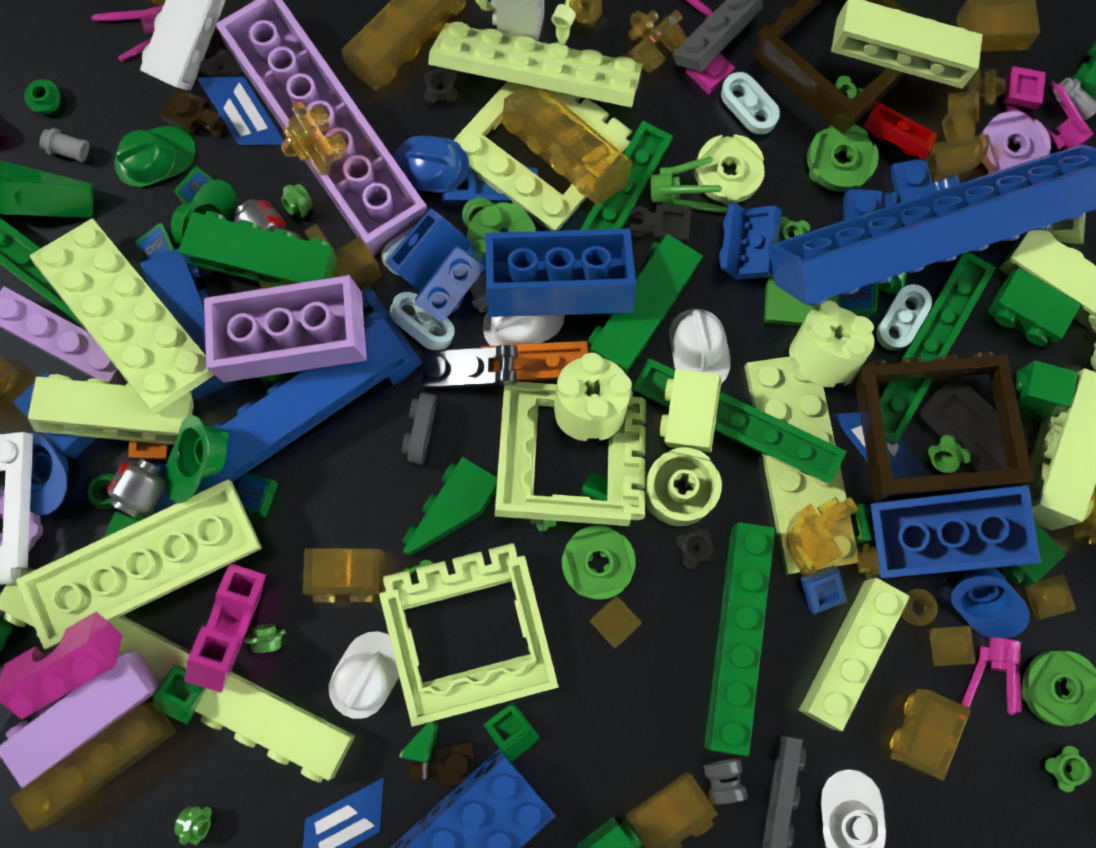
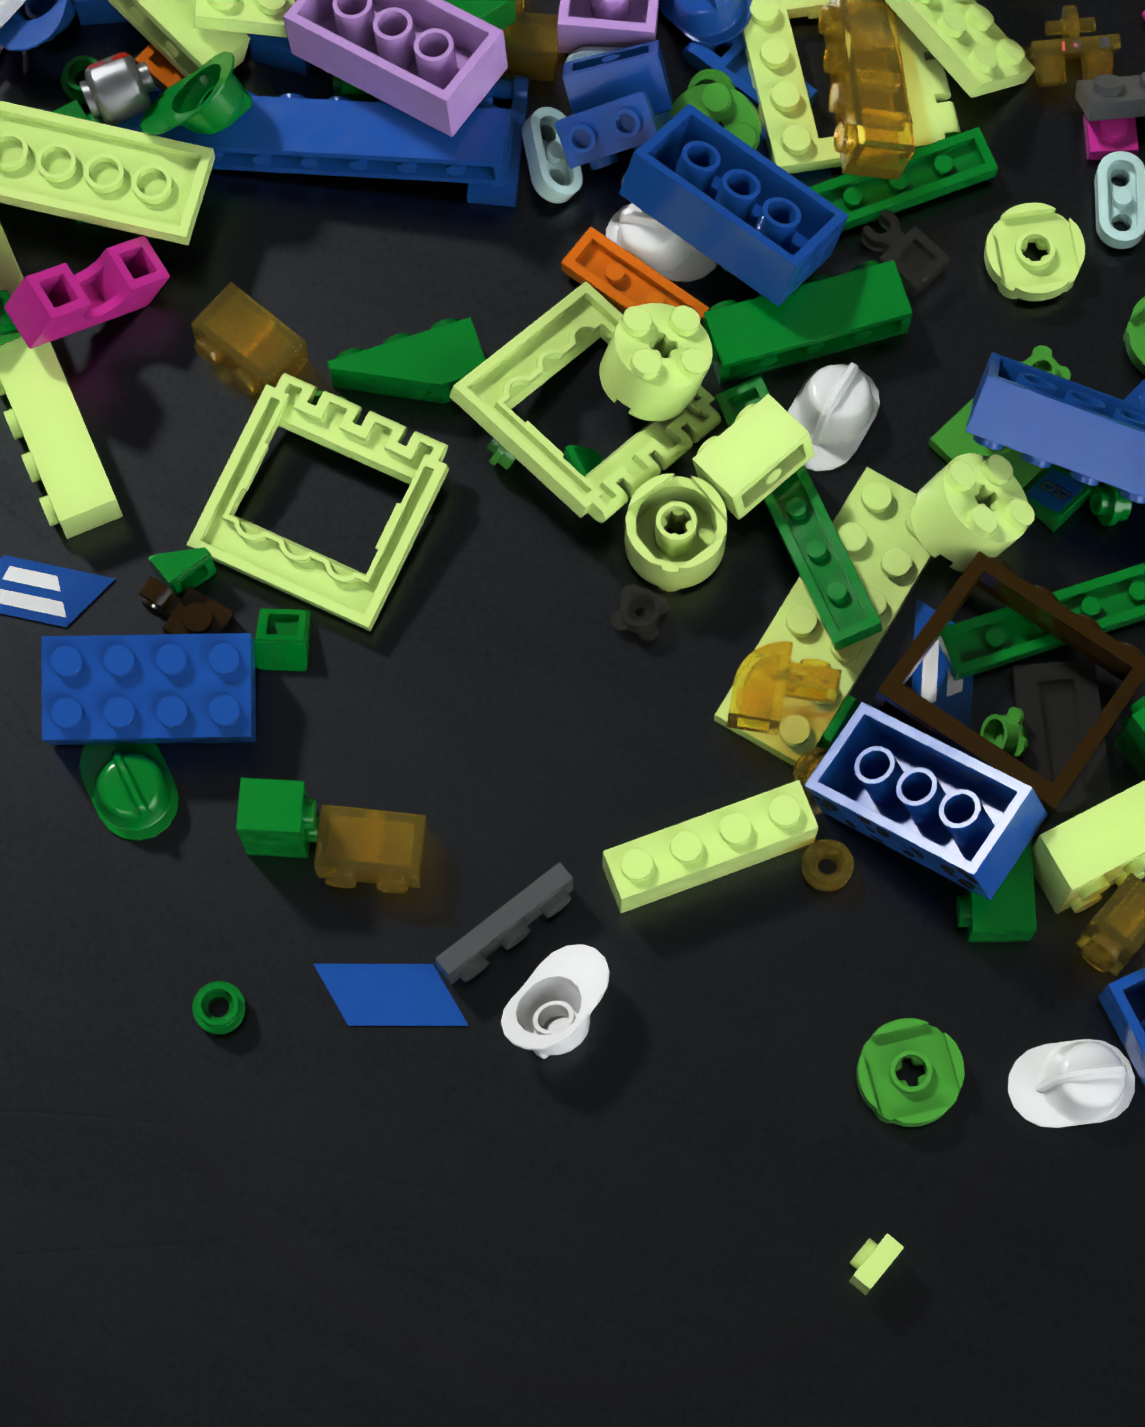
camera: 45 degrees right, 5 degrees down
slope [236,473,278,518] -> none
bright green plate [244,624,286,653] -> none
white piece [329,631,399,719] -> none
dark grey plate [402,392,437,465] -> none
plate [422,345,518,389] -> none
bright green plate [562,525,636,600] -> none
clear yellow plate [589,596,642,649] -> none
bright green plant [651,156,728,214] -> none
dark grey wheel [703,759,748,805] -> none
green brick [704,522,775,756] -> none
blue bracket [719,202,782,280] -> none
blue tile [800,565,848,615] -> none
light aqua plate [876,284,932,351] -> none
clear yellow brick [890,689,971,781] -> none
clear yellow plate [929,626,975,666] -> none
blue piece [951,568,1030,639] -> none
dark pink plant [957,638,1022,720] -> none
clear yellow plate [1025,574,1076,620] -> none
bright green plate [1045,746,1092,792] -> none

